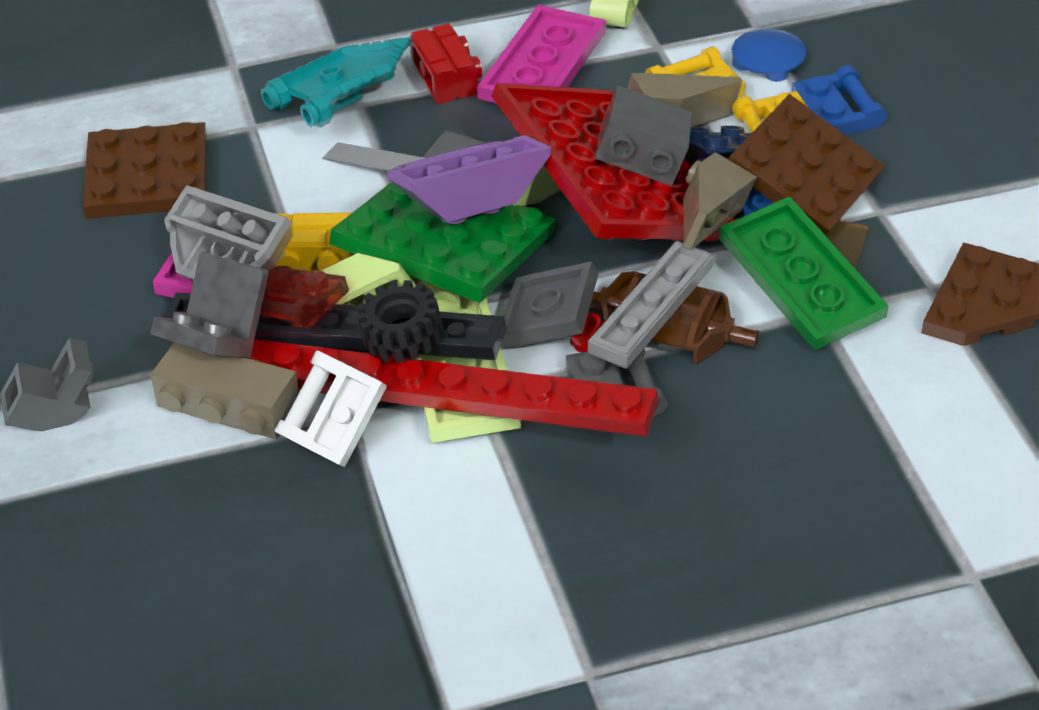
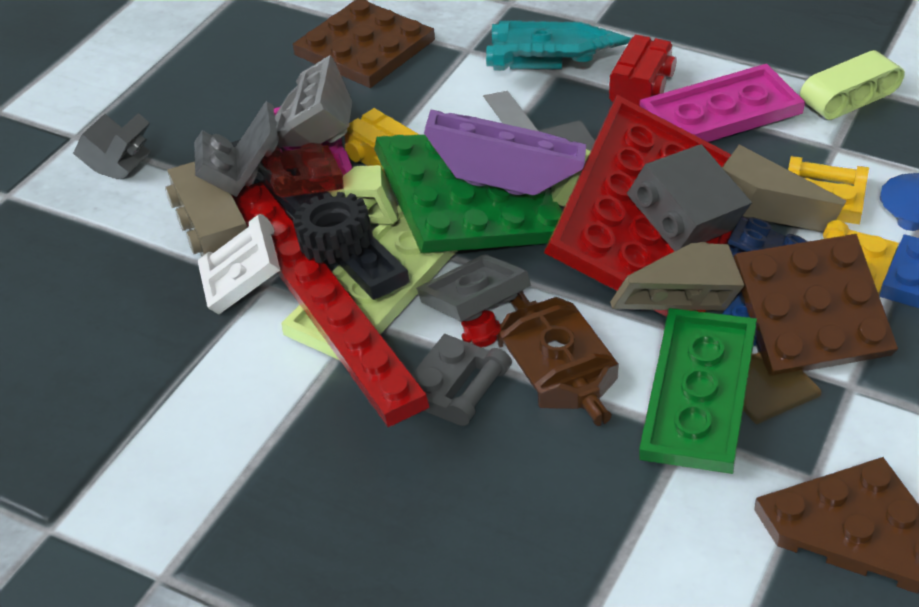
camera: 45 degrees right, 0 degrees up
light grey tile [588,241,714,369] -> none

